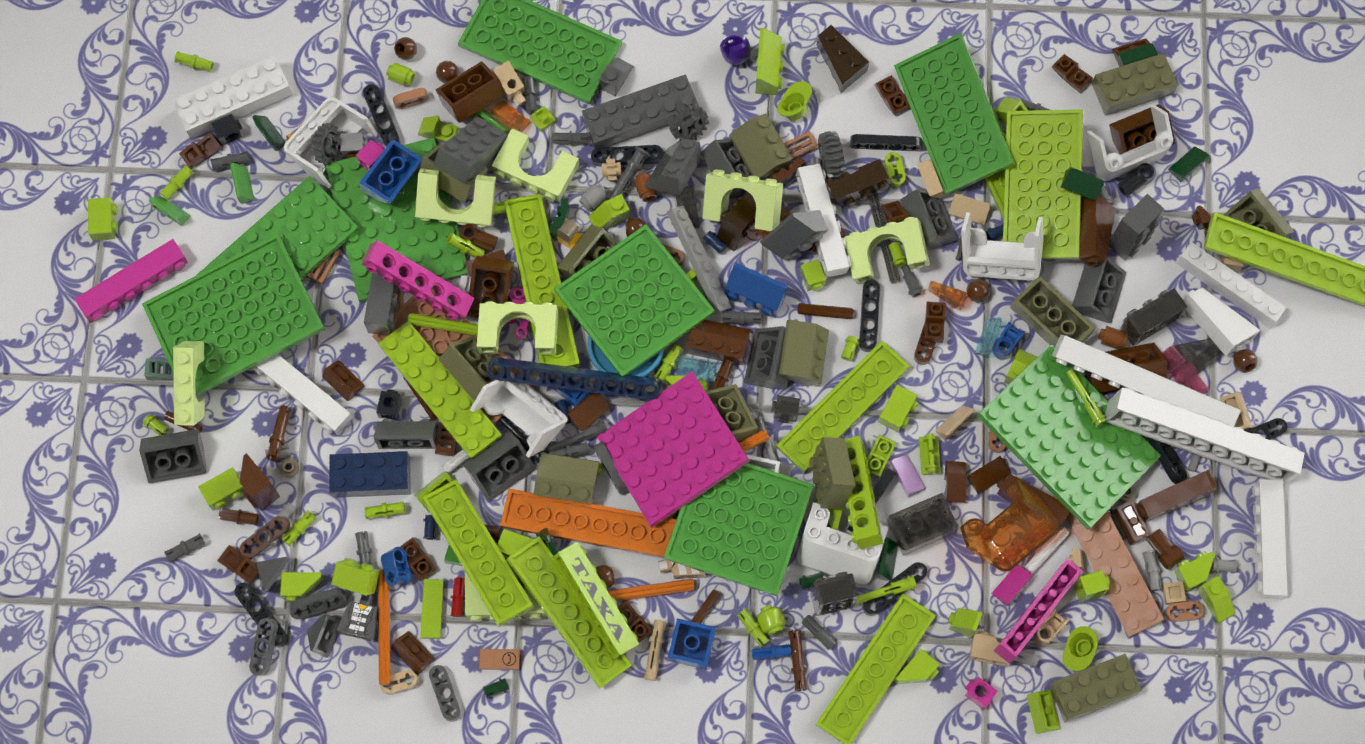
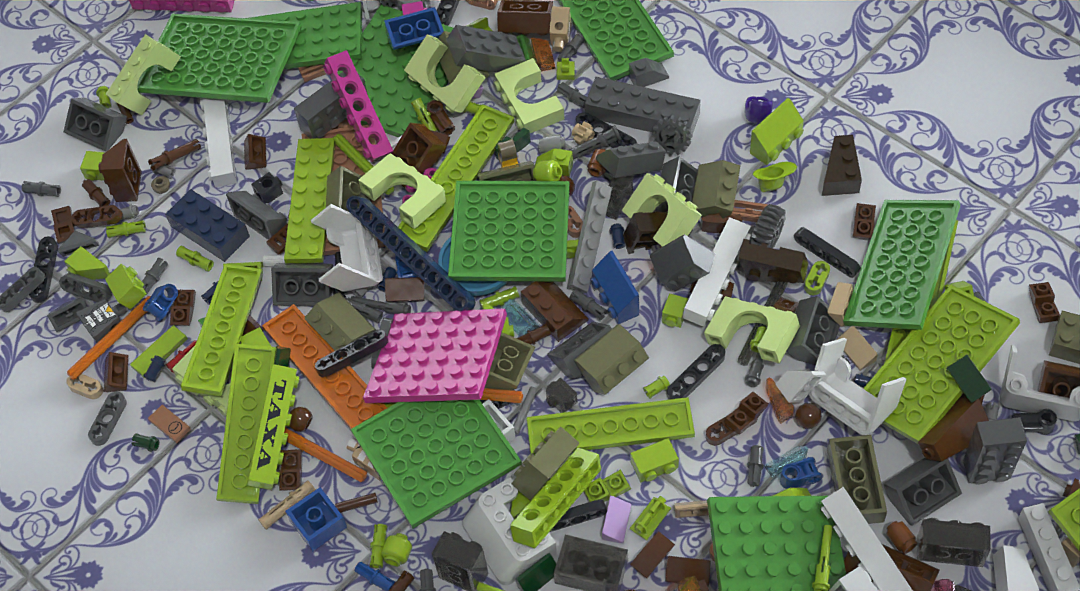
camera: 45 degrees right, 15 degrees down
reddish brown axle [797,303,854,319] -> none
none -> dark blue pin [144,355,166,382]
none -> black beam [315,329,388,377]
none -> lime head [533,160,562,181]
none -> dark grey axle [747,445,764,487]
none -> white slope [775,370,826,403]

